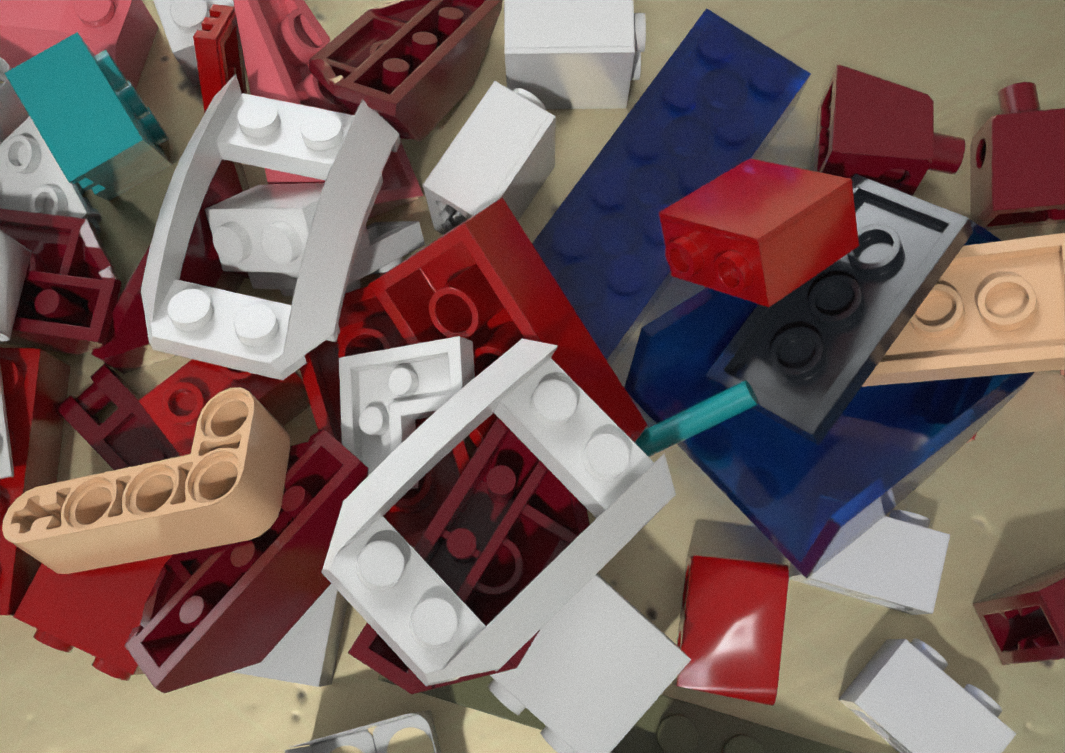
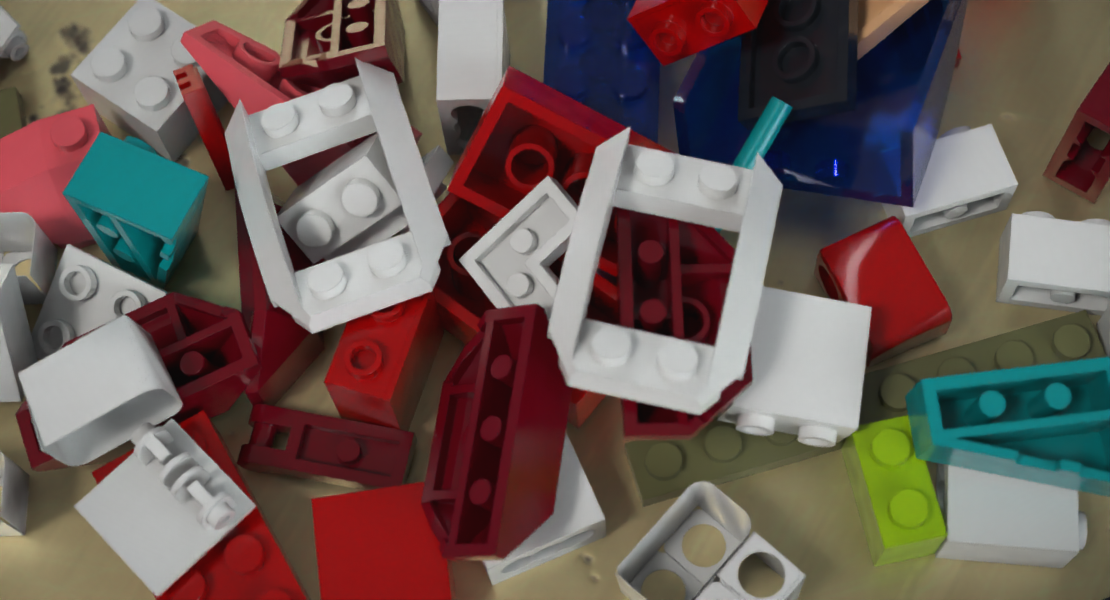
camera: 30 degrees left, 10 degrees down
light nougat beam [2,387,290,574] -> none

